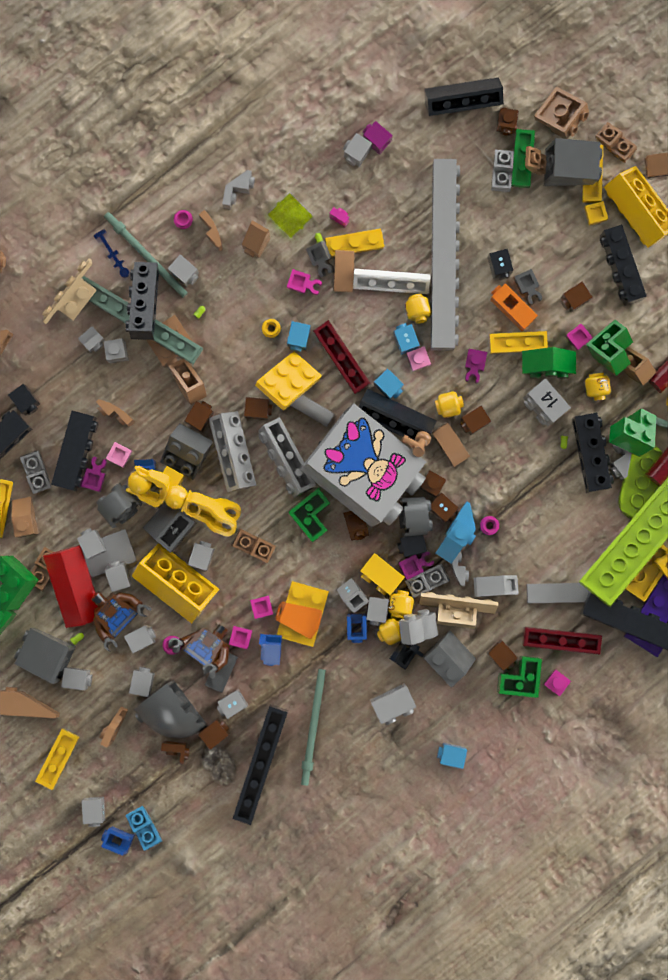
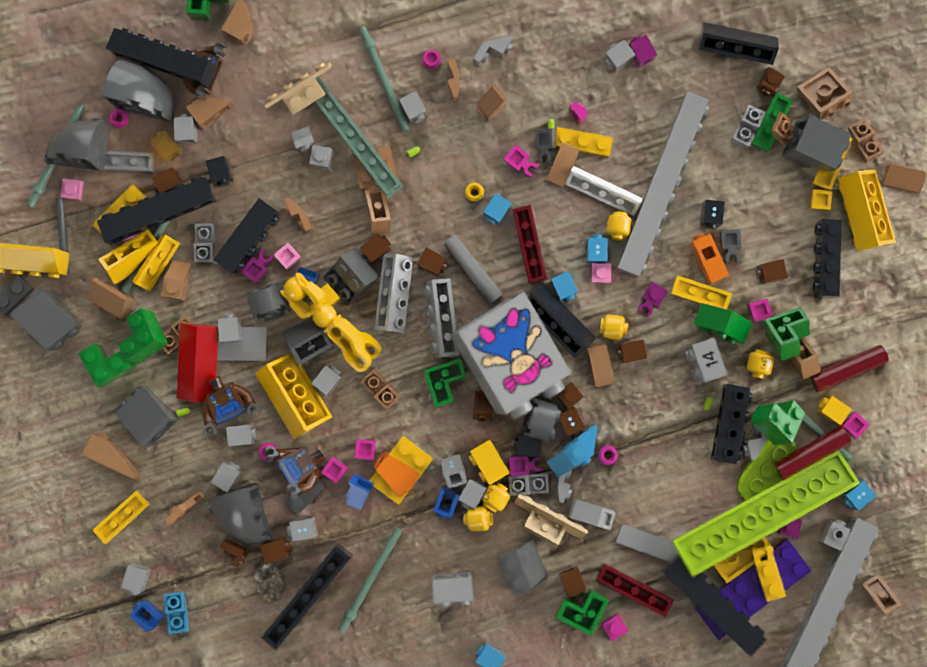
camera: 25 degrees right, 0 degrees up
light grey brick [61,667,92,691] -> none
clear blue piece [94,229,130,278] -> none
light grey brick [105,560,131,592] -> none
black brick [126,262,159,340] -> none
yellow plate [255,351,322,410] -> none
clear neon green piece [268,193,313,238] -> none
black bracket [389,641,424,670] -> none
light grey brick [399,609,438,645] -> none
medium nougat piece [401,431,431,457] -> none

